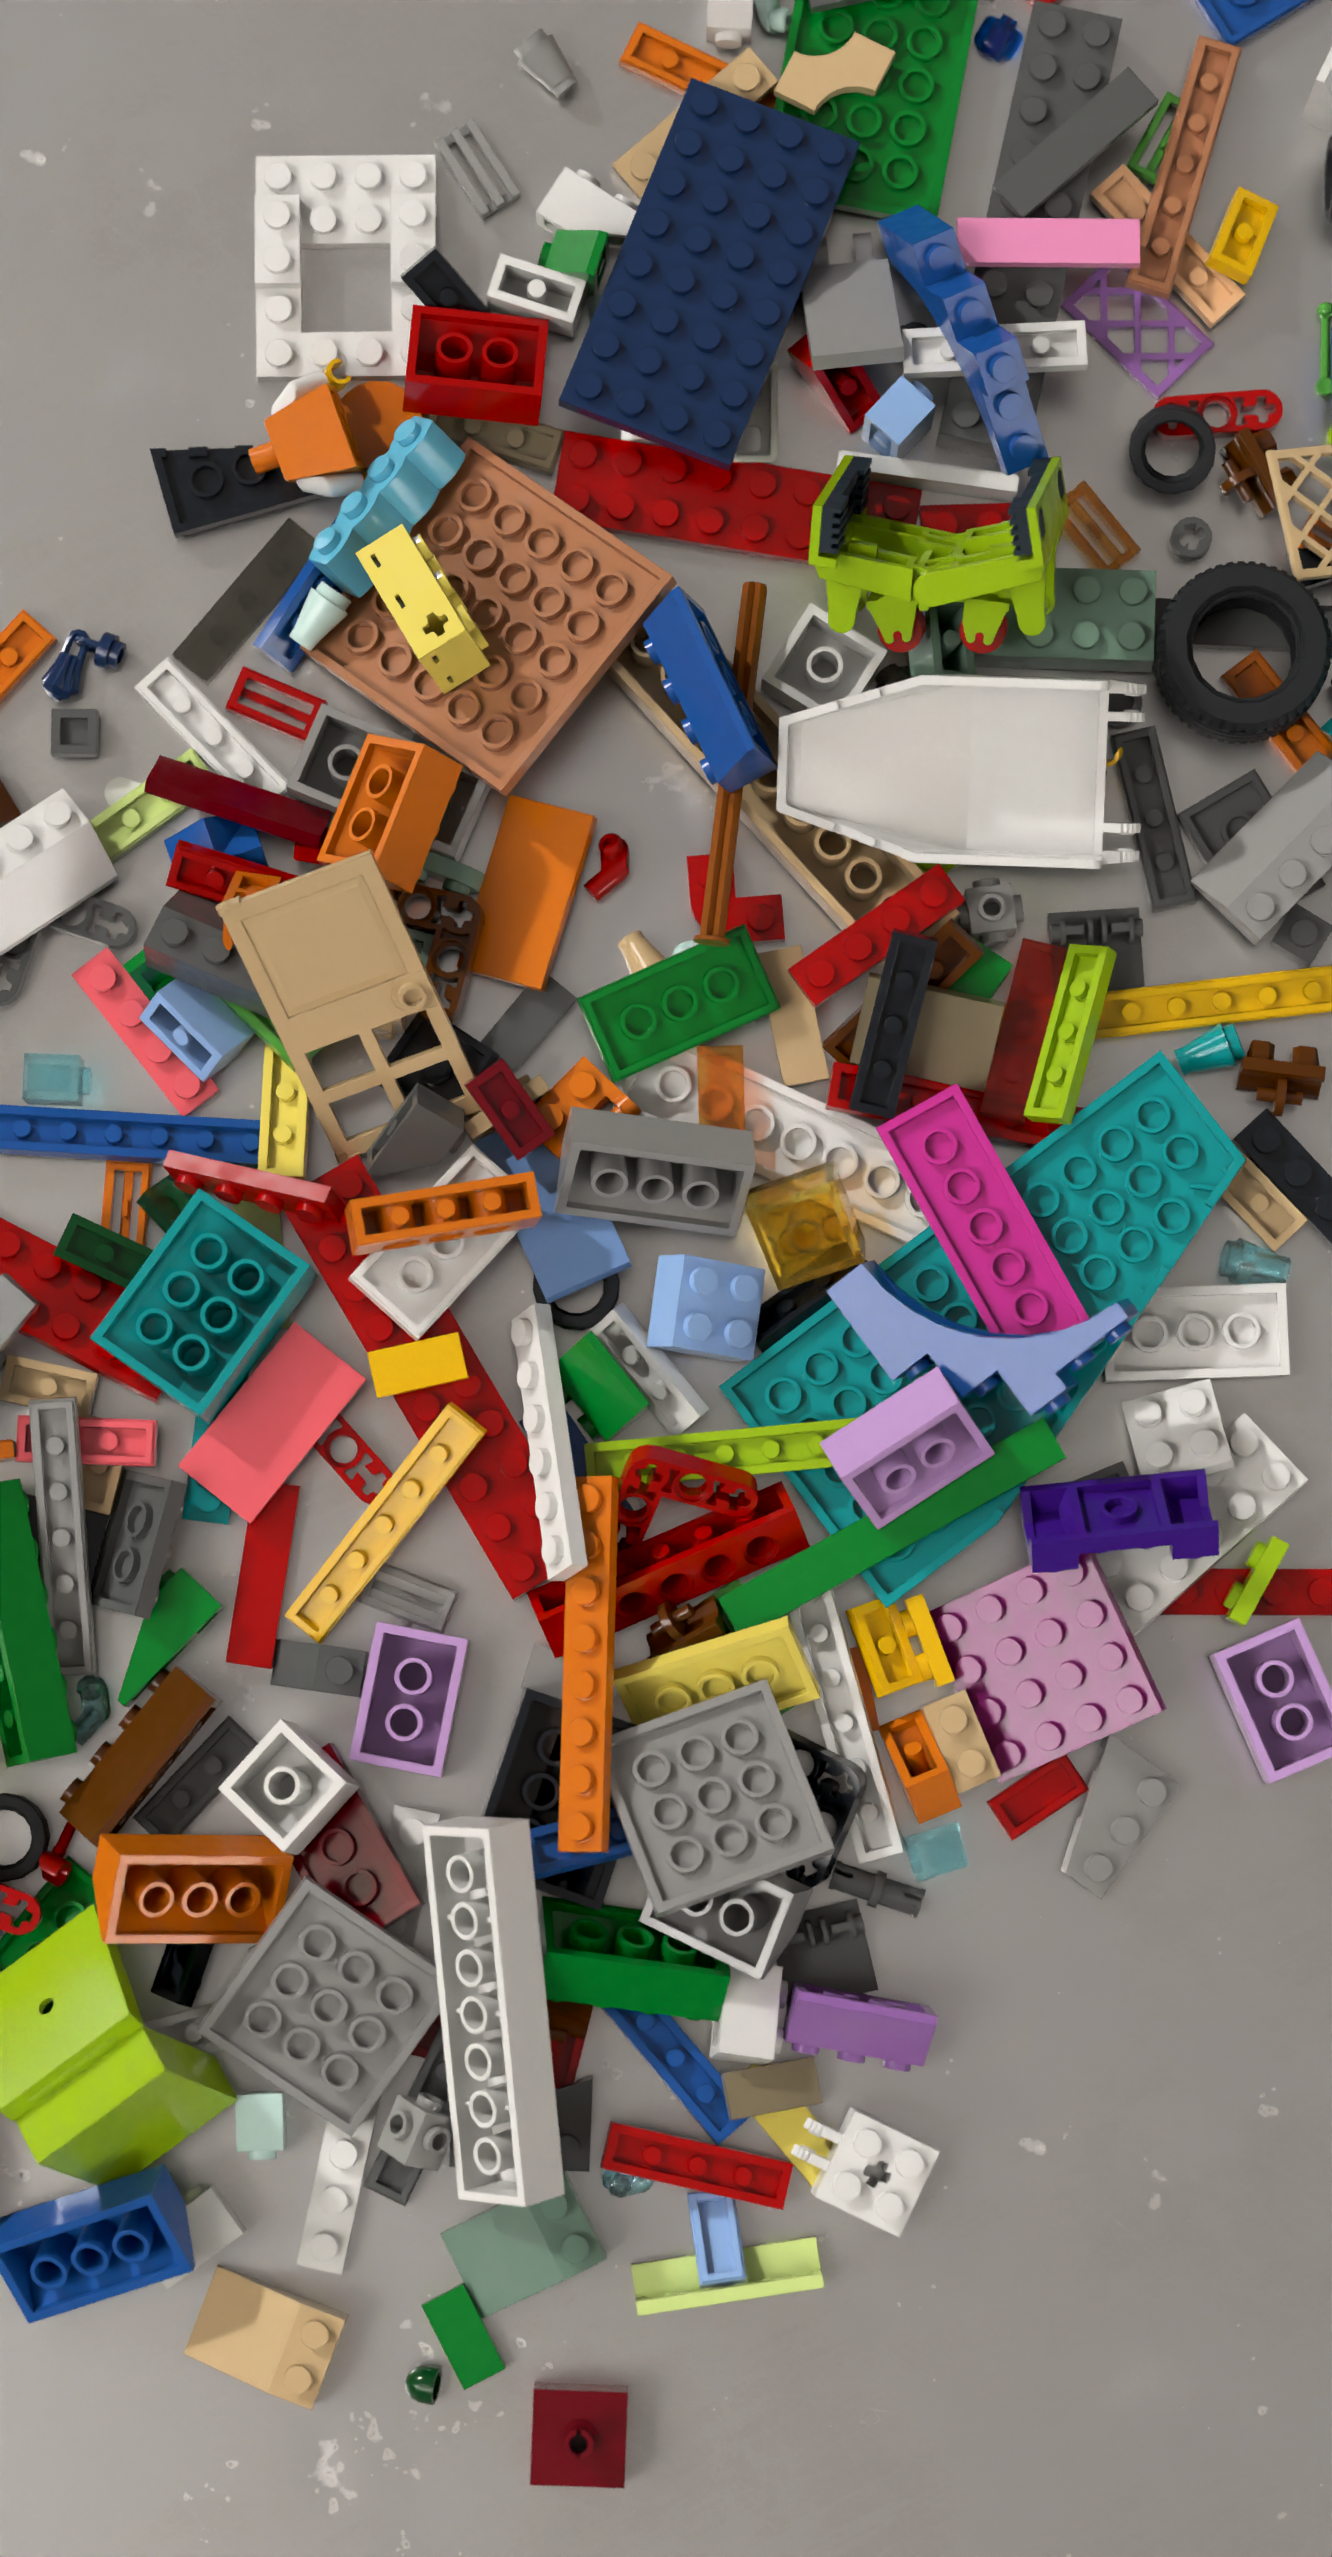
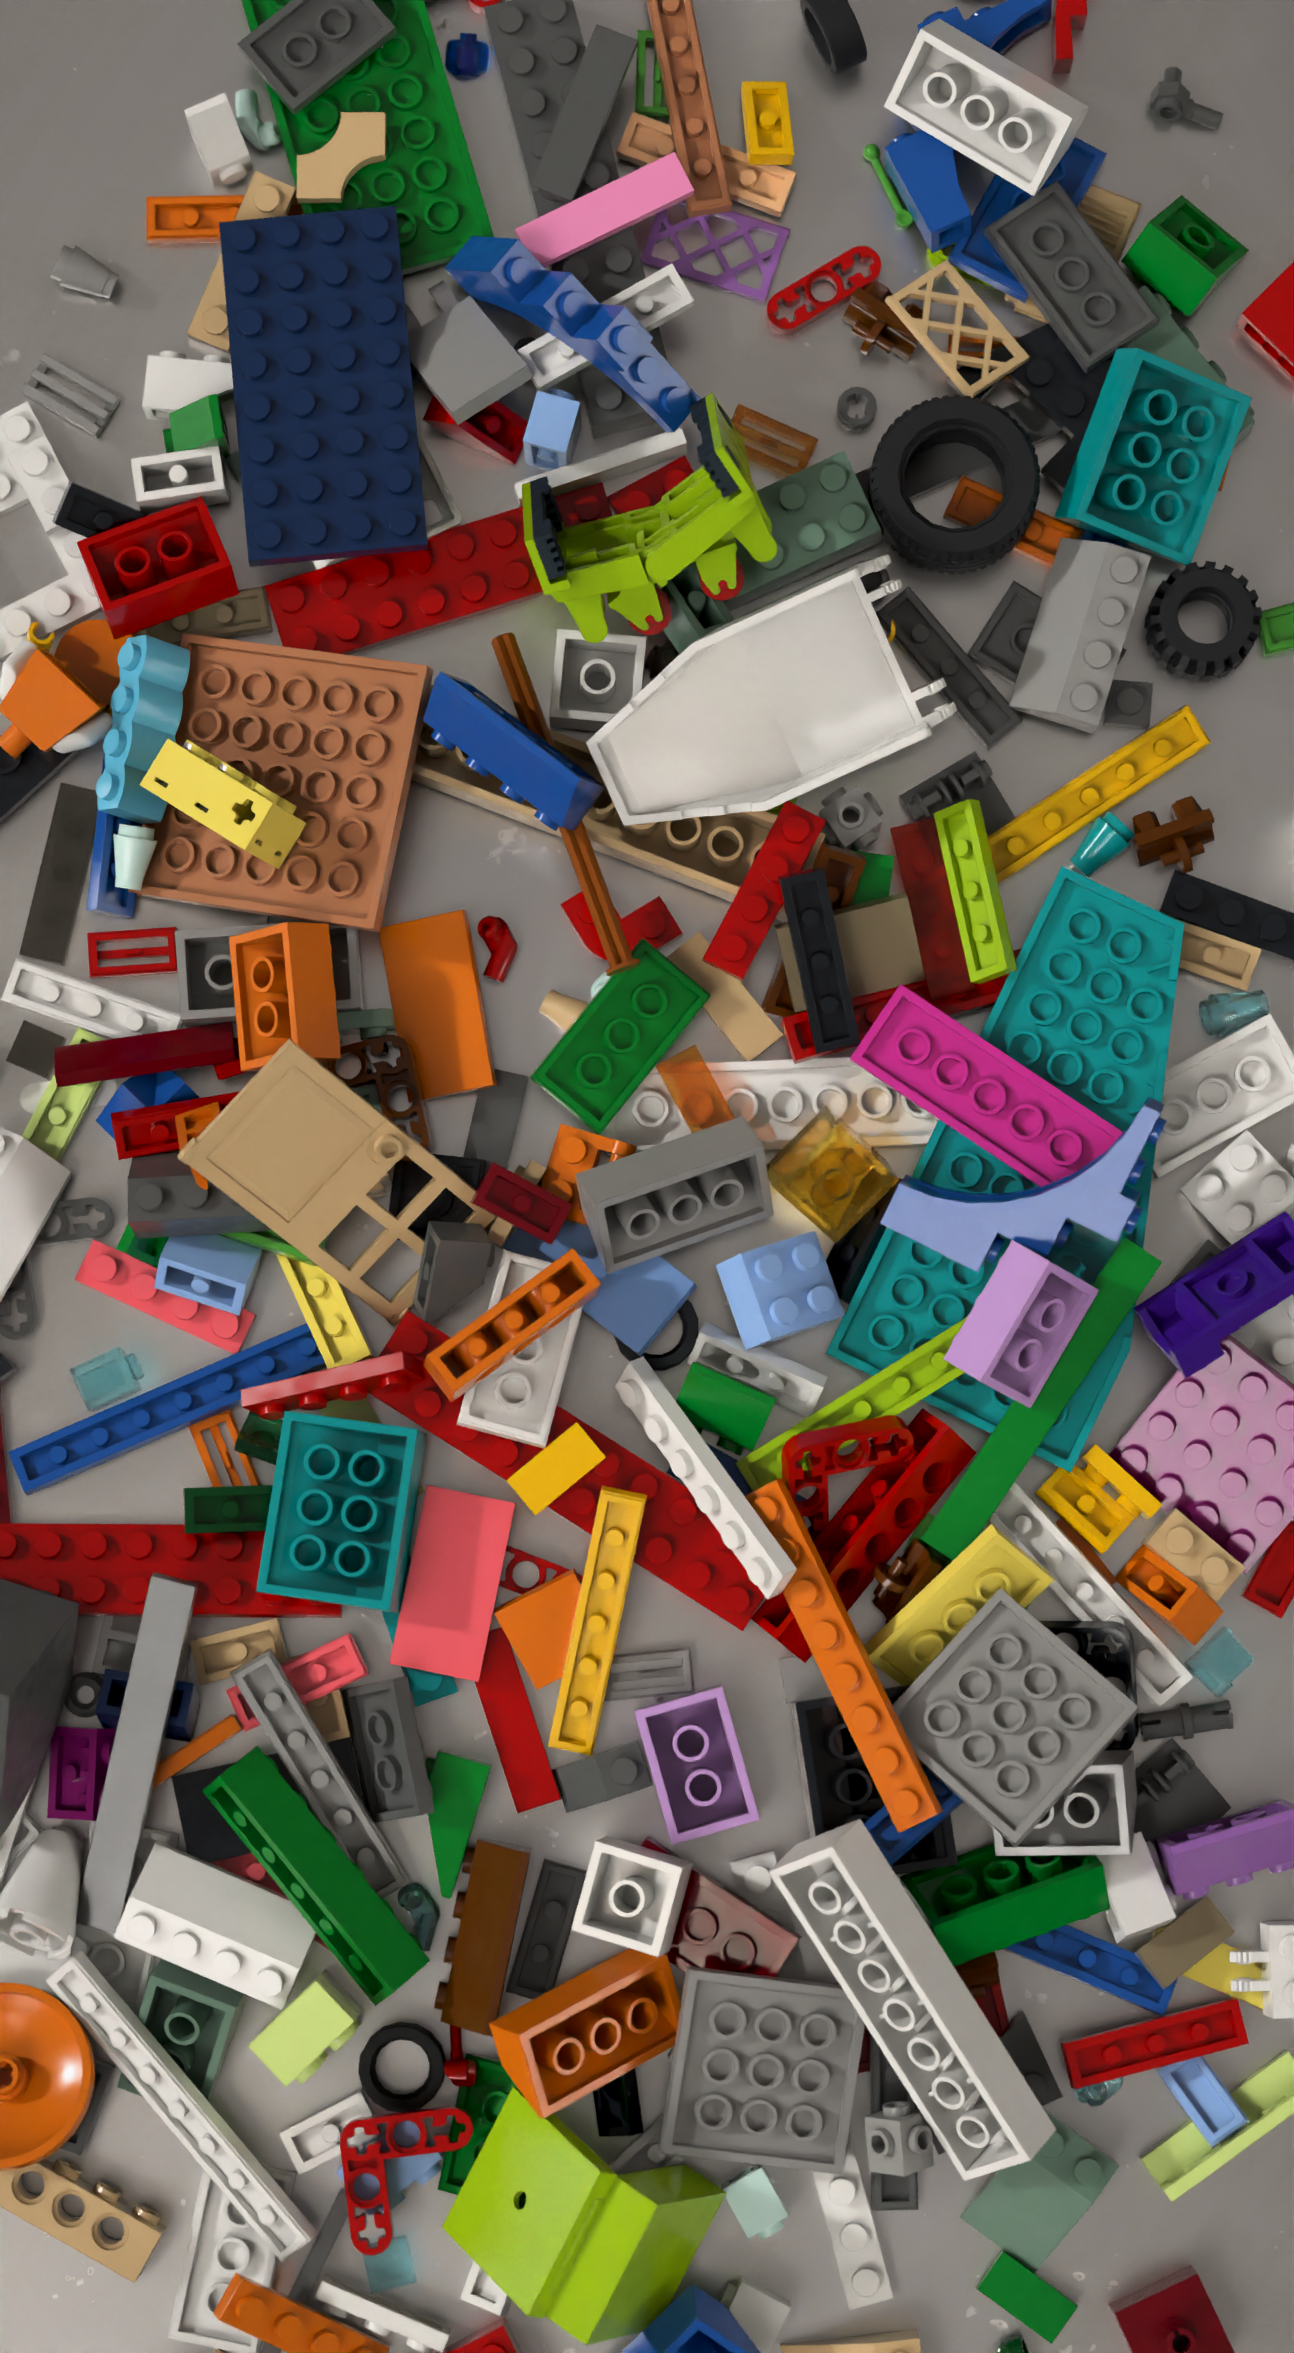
camera: 25 degrees left, 0 degrees up
black tyre [1129,404,1216,495] -> none
none -> clear smoke tile [6,1020,67,1080]
none -> orange tile [494,1568,617,1690]

